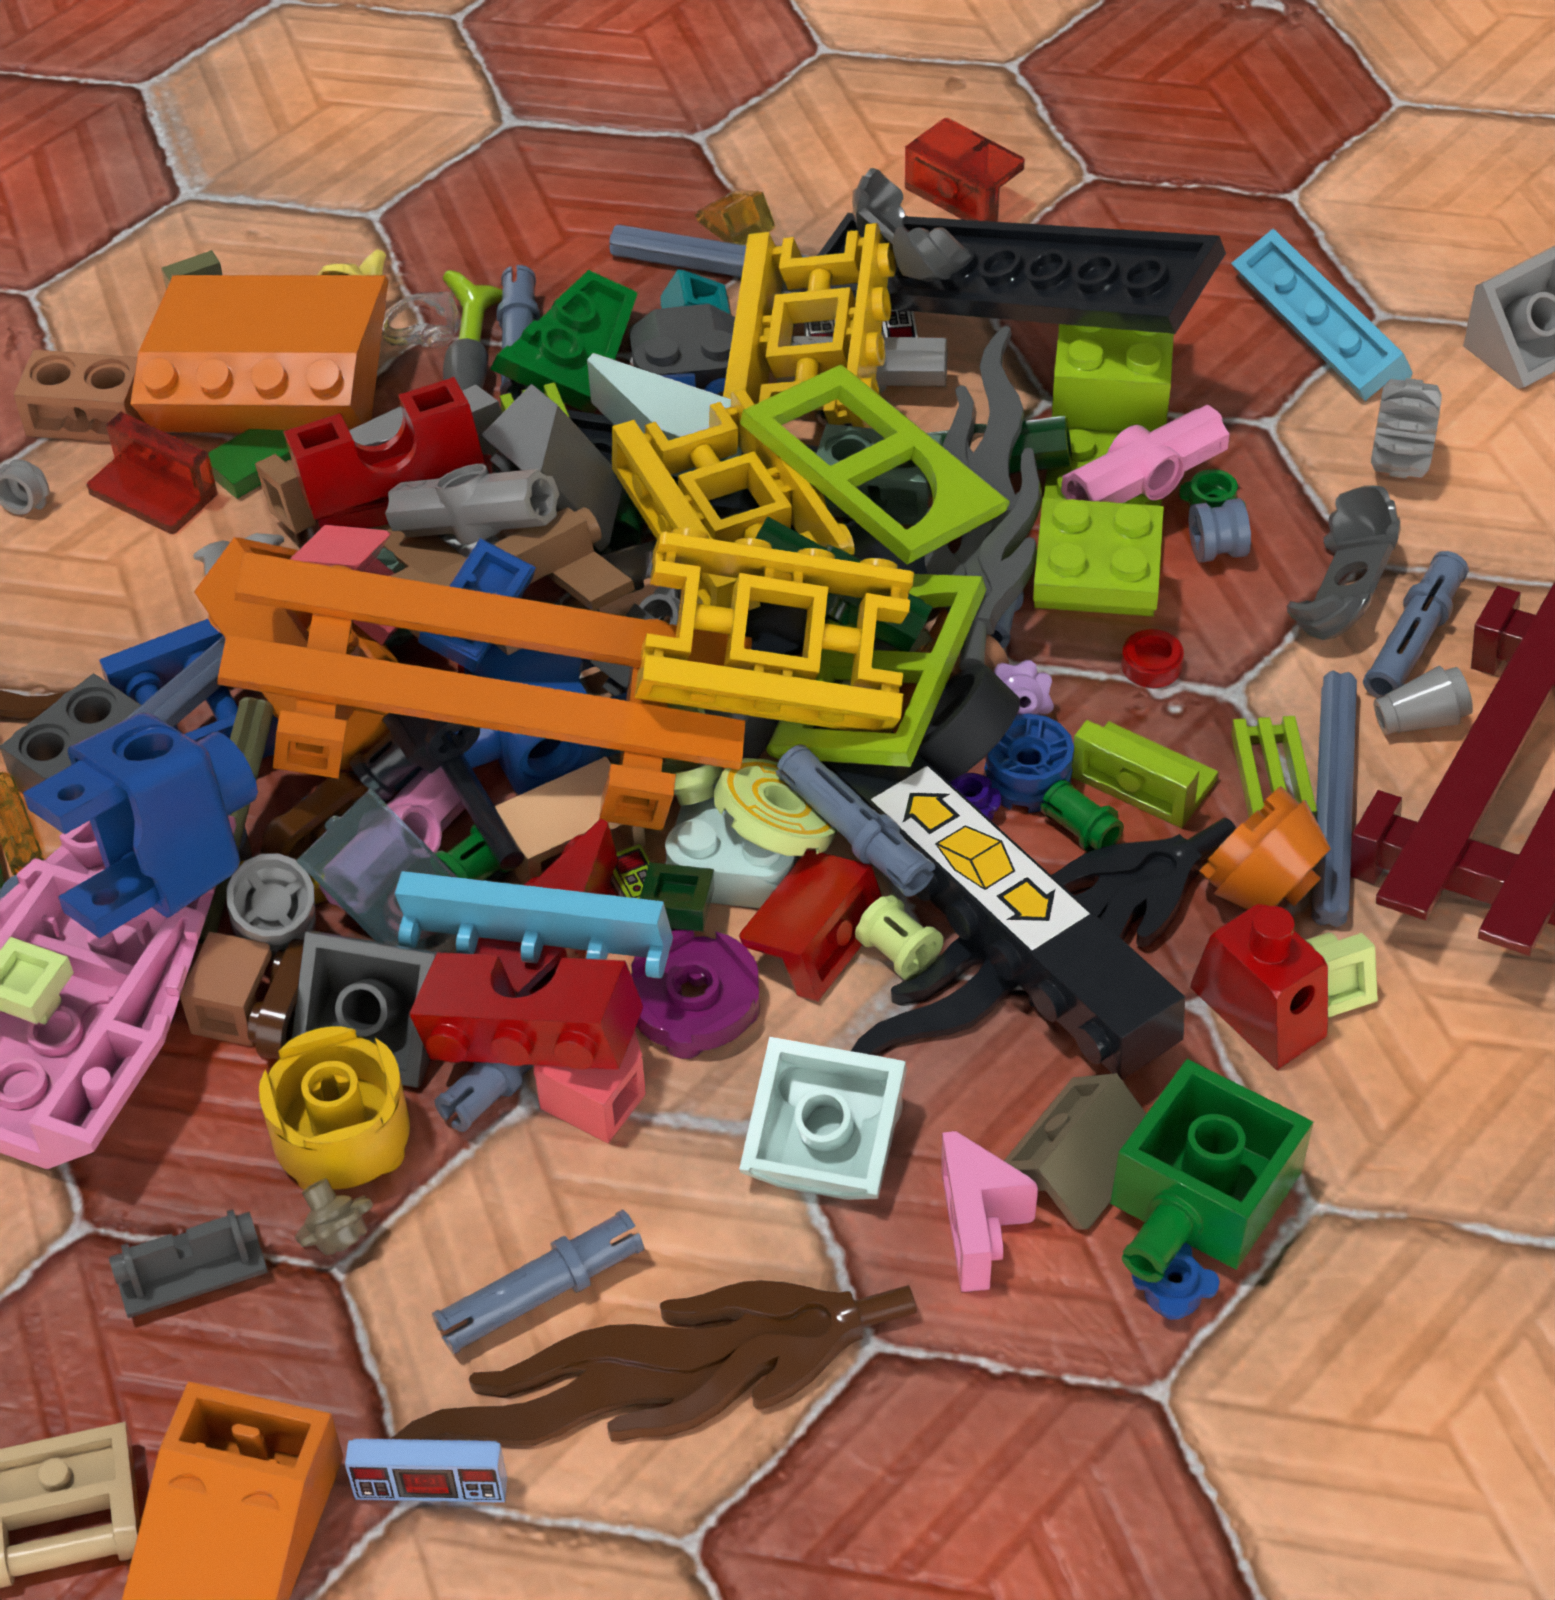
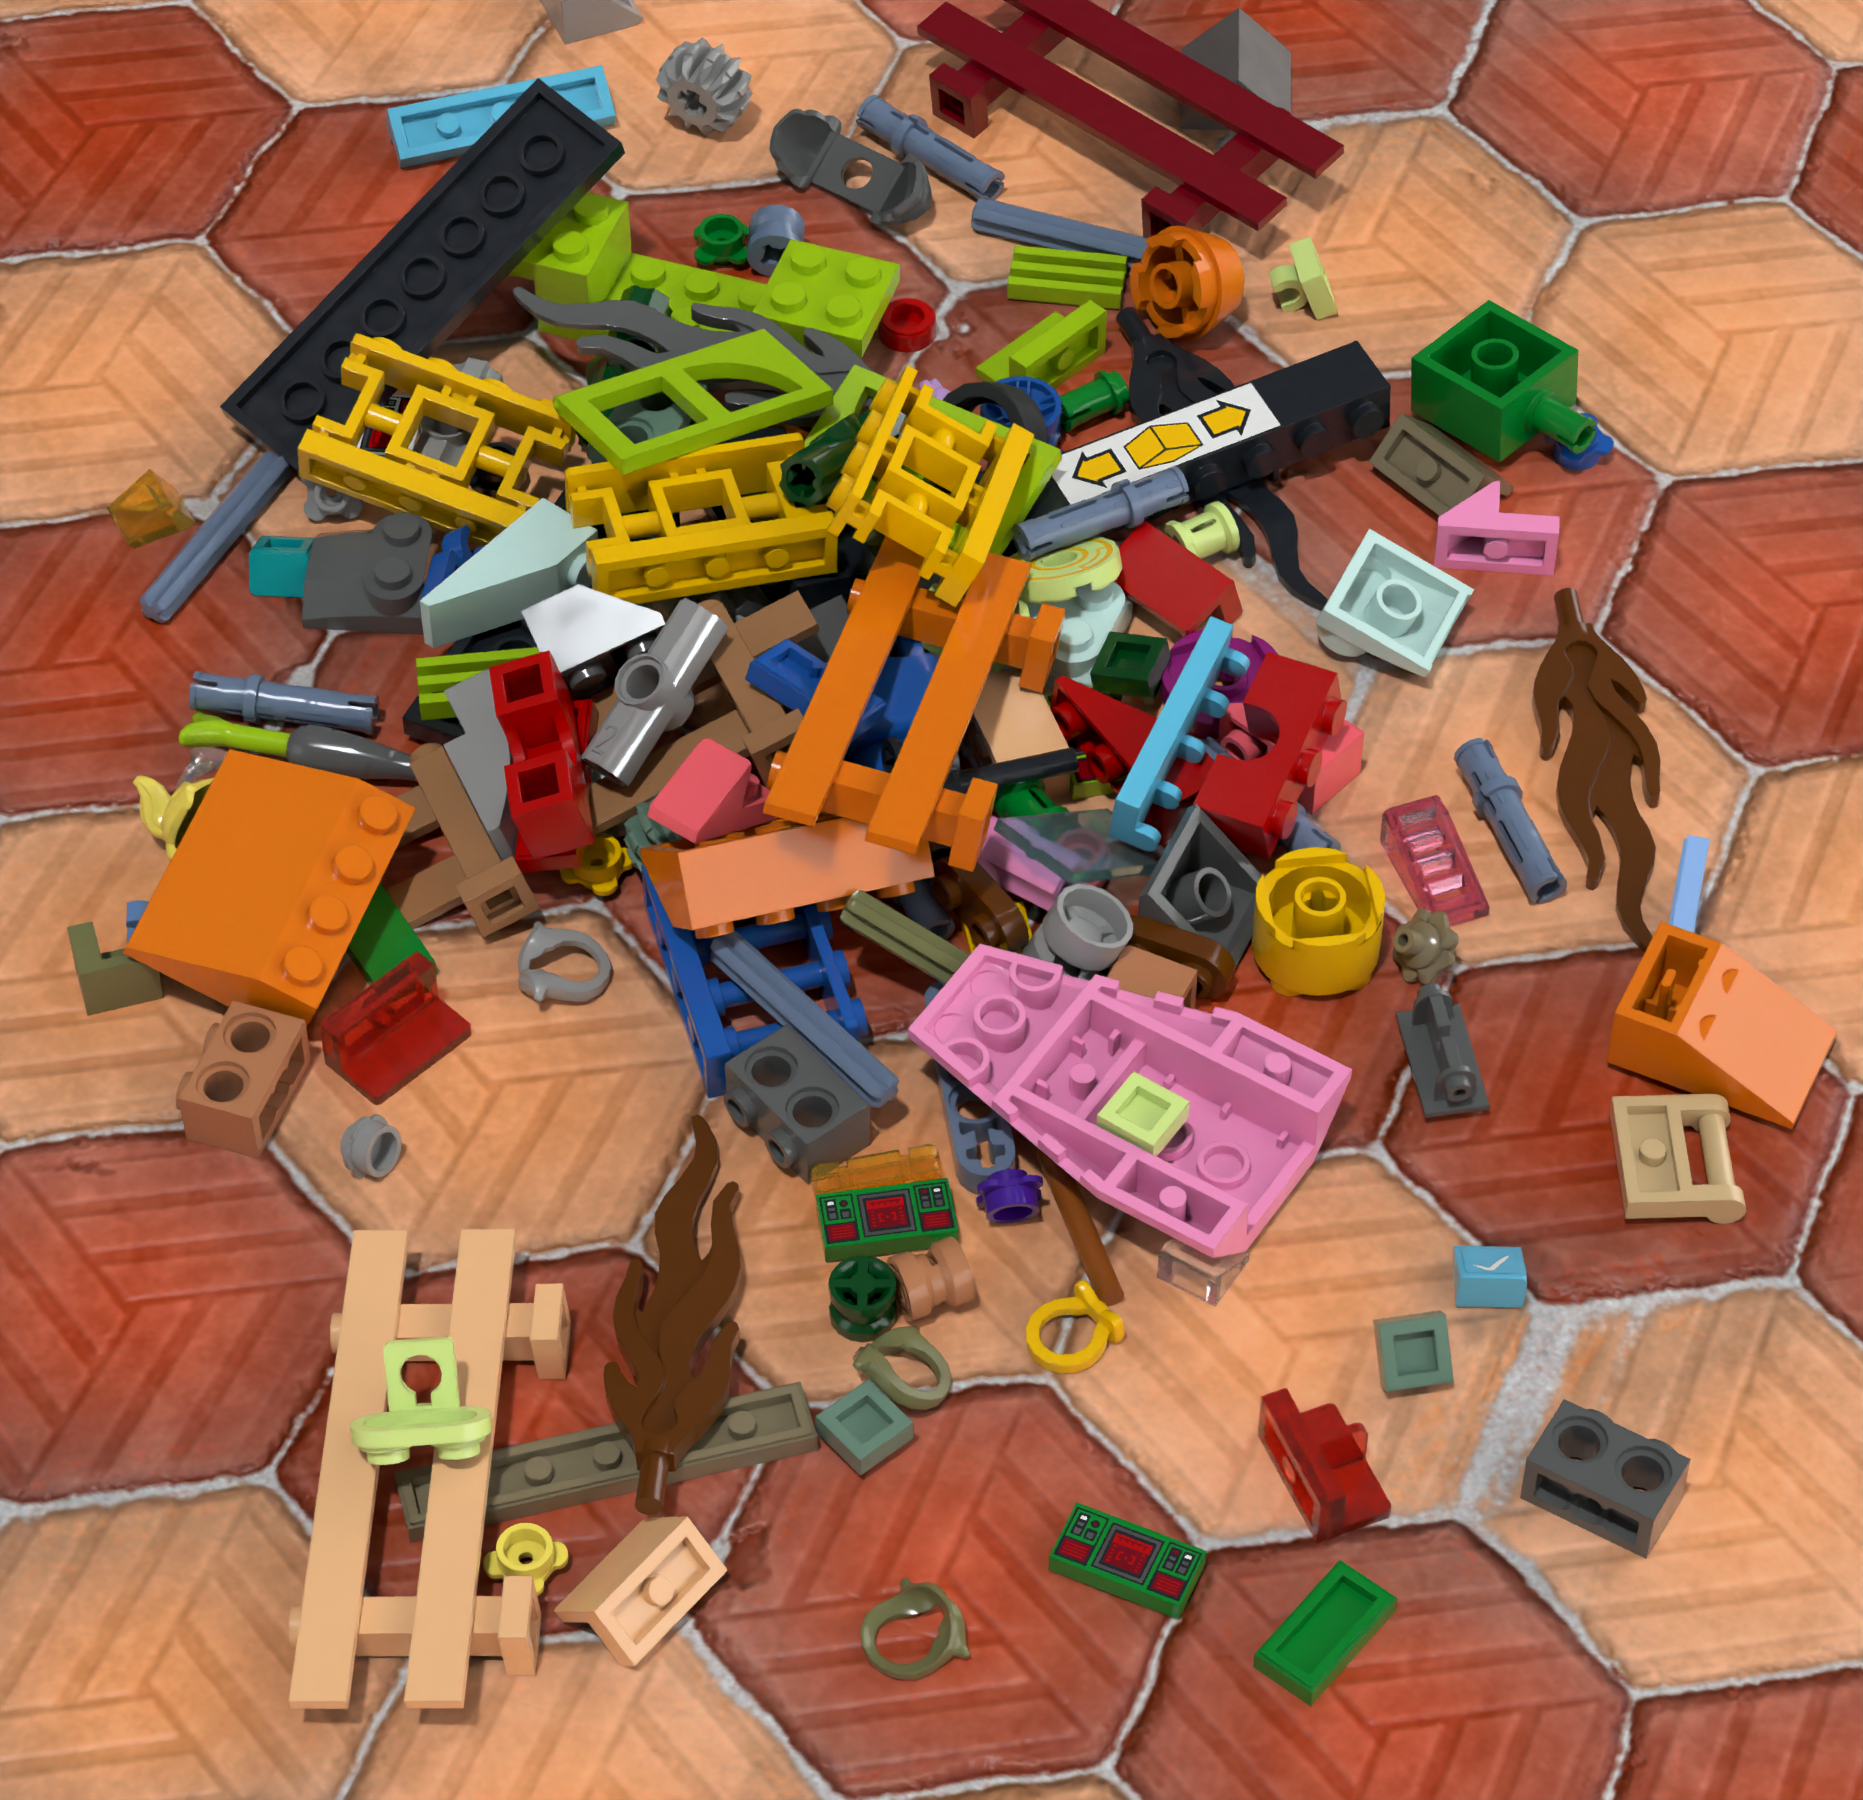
camera: 80 degrees left, 0 degrees up
blue piece [23,713,258,939] -> none
green wing [490,270,638,414] -> none
dark grey piece [852,168,971,282] -> none
clear red panel [905,118,1025,222] -> none
bright pink piece [1061,405,1230,503] -> none
red torso [1190,904,1328,1071] -> none
light grey cone [1373,666,1473,735] -> none
none -> clear pink slope [1380,795,1490,926]

